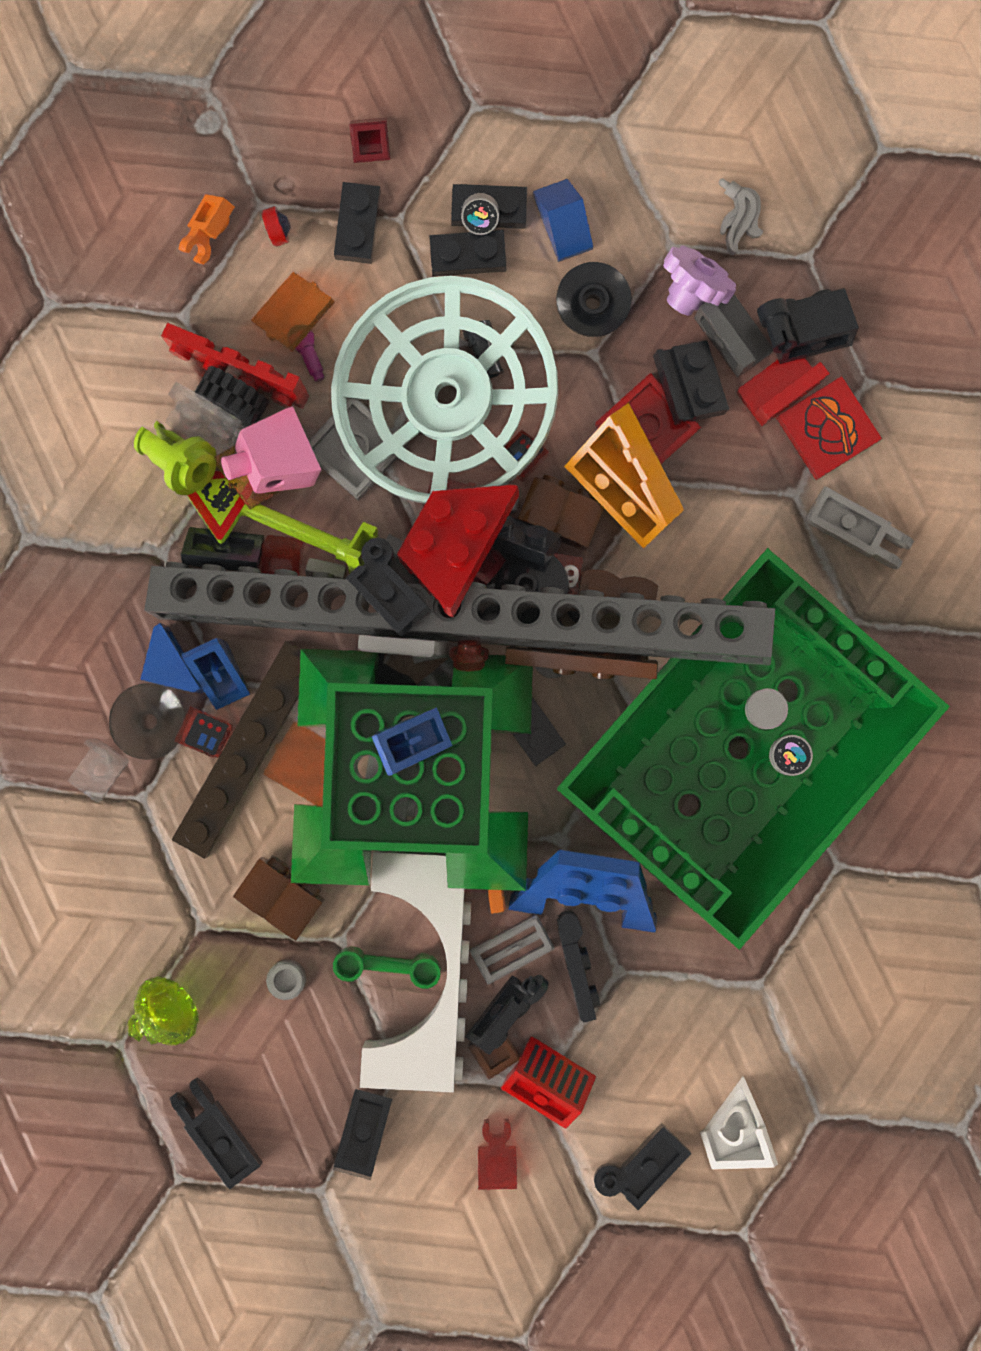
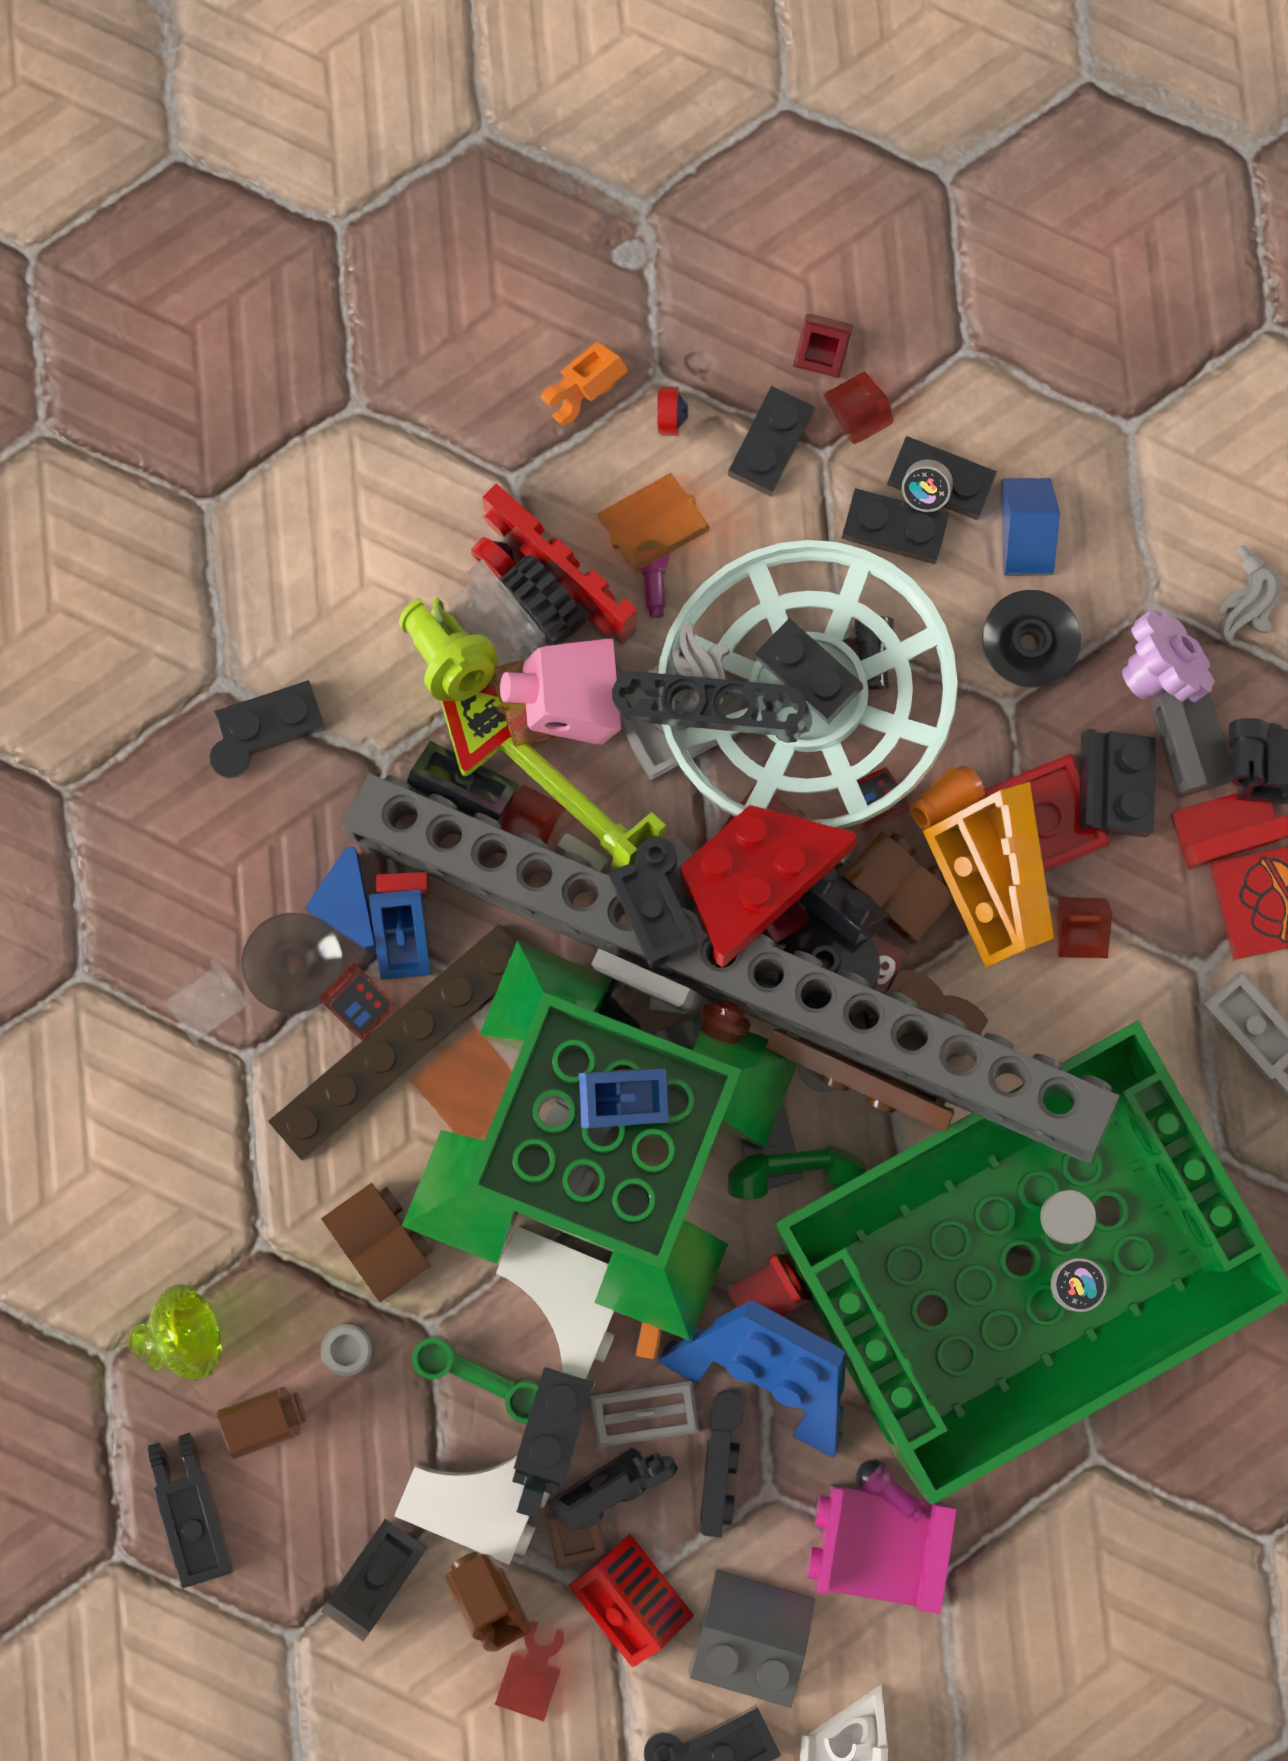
camera: 15 degrees right, 5 degrees down
none -> black hinge [210,680,326,779]
none -> reddish brown brick [217,1386,307,1459]
none -> red tile [376,872,430,899]
none -> reddish brown brick [446,1552,531,1652]
none -> red tile [471,537,516,580]
none -> black hinge [512,1367,594,1518]
none -> black beam [612,671,812,743]
none -> light grey piece [672,622,730,714]
none -> dark grey slope [688,1569,815,1708]
none -> green bar [728,1146,866,1200]
none -> red bracket [728,1253,812,1317]
none -> black plate [755,618,863,724]
none -> dark pink panel [807,1485,957,1614]
none -> clear red slope [823,371,894,444]
none -> magenta piece [856,1459,927,1523]
none -> orange cone [910,766,985,830]
none -> clear red slope [1057,897,1112,958]

